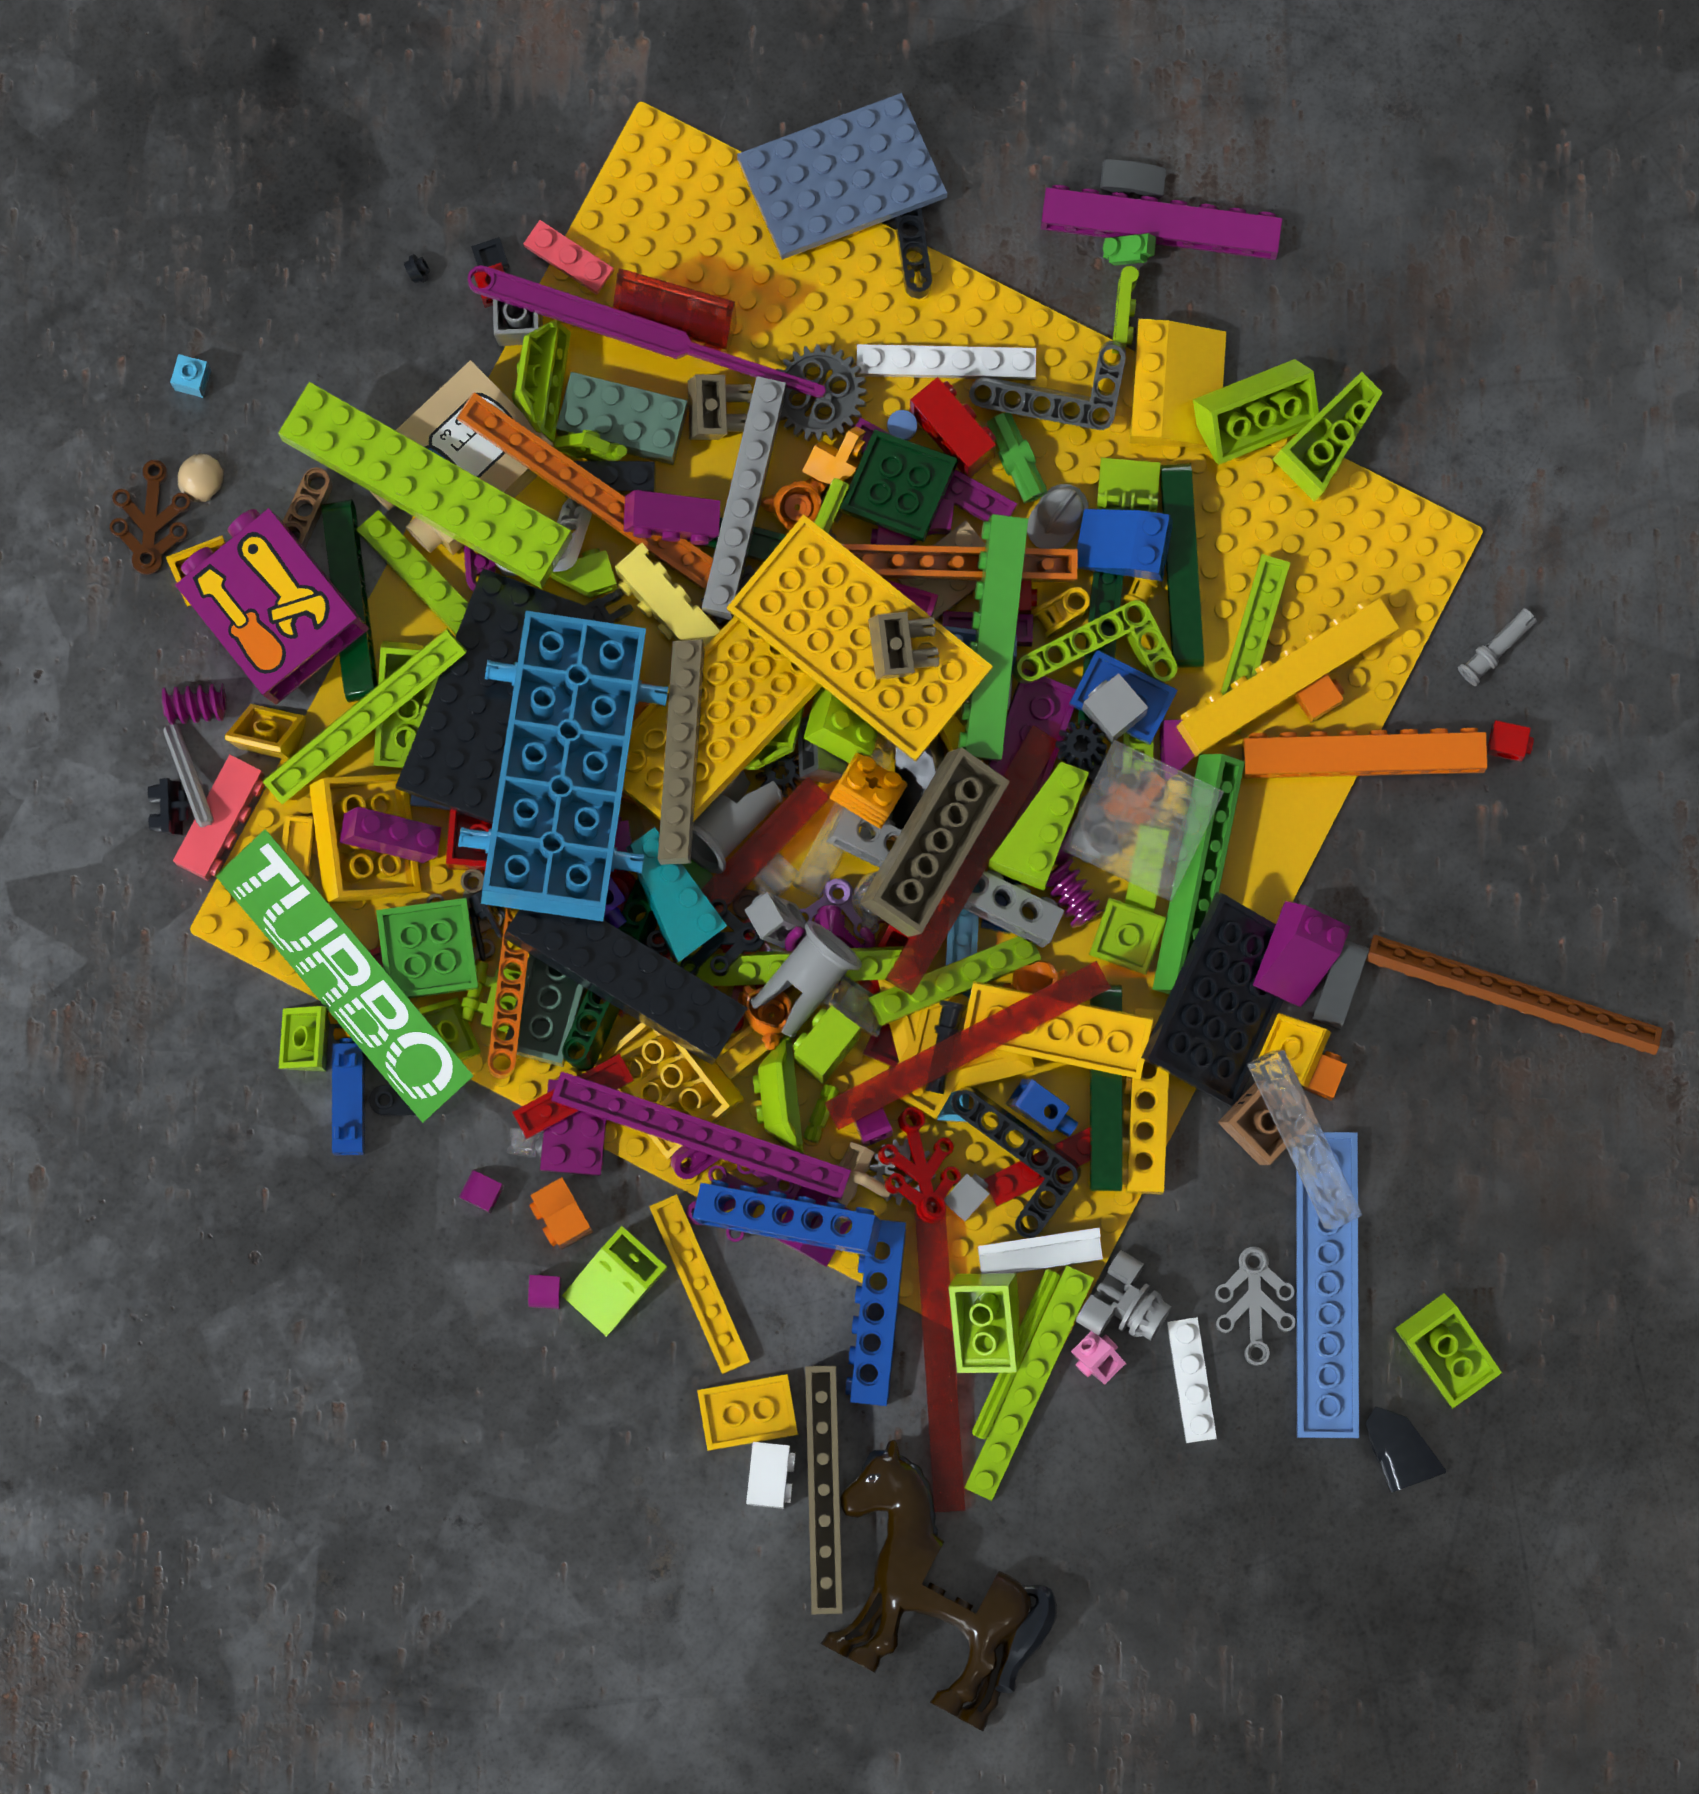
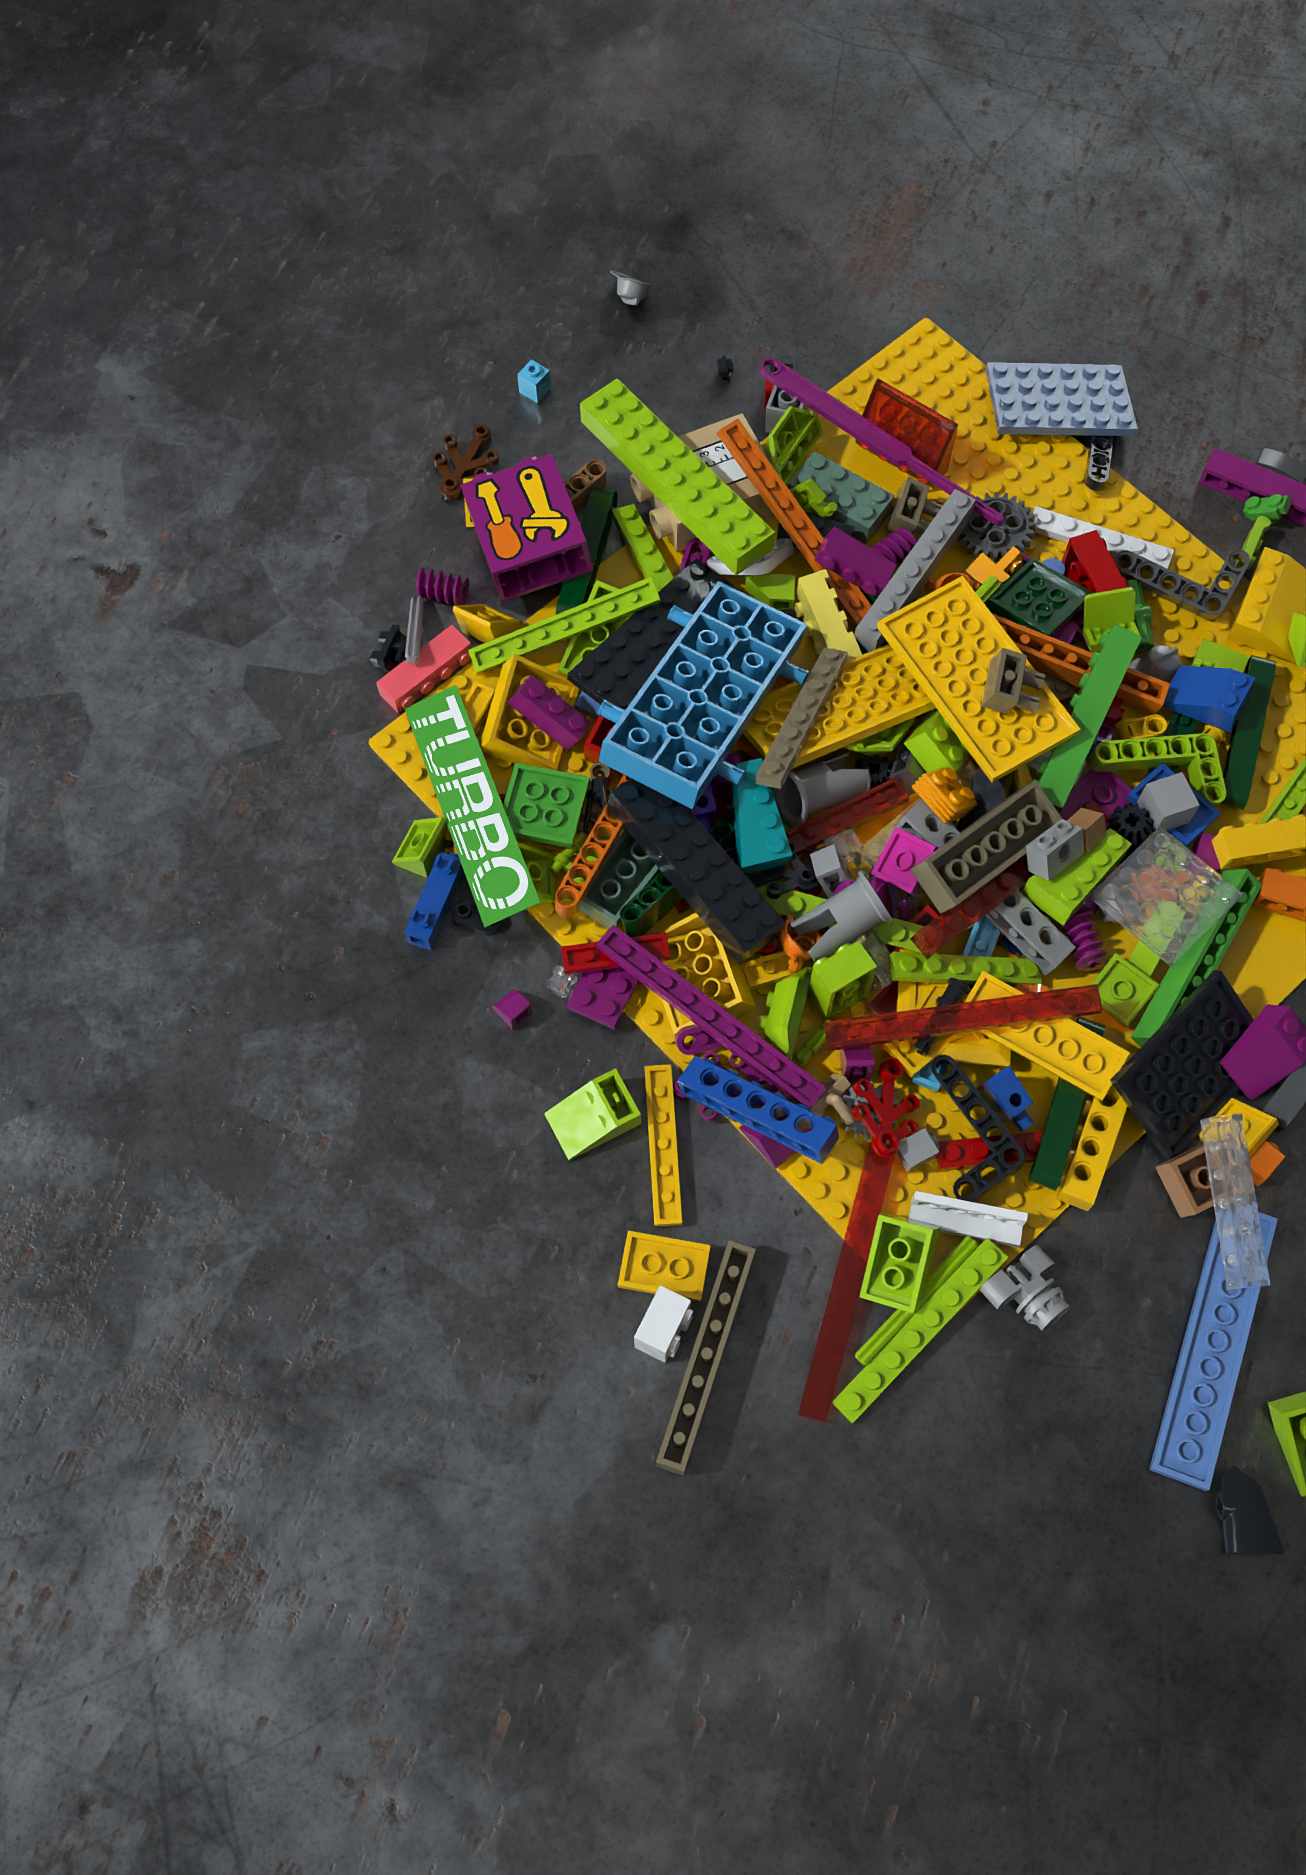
camera: 20 degrees right, 15 degrees down
tan hair [178,453,224,502] -> none
coral plate [523,220,614,295] -> none
magenta brick [528,1275,562,1309] -> none
orange brick [529,1177,593,1250] -> none
dark brown animal [821,1440,1057,1731] -> none
blue brick [845,1219,907,1406] -> none
bright pink brick [1071,1331,1126,1385] -> none
white plate [1167,1317,1217,1443] -> none
light grey plant [1215,1247,1296,1366] -> none
none -> light grey piece [610,270,654,306]
none -> magenta piece [871,528,917,566]
none -> dark pink plate [871,827,938,896]
none -> light grey brick [1026,819,1085,881]
none -> medium nougat brick [1067,808,1107,852]
none -> lime bracket [1083,587,1140,653]

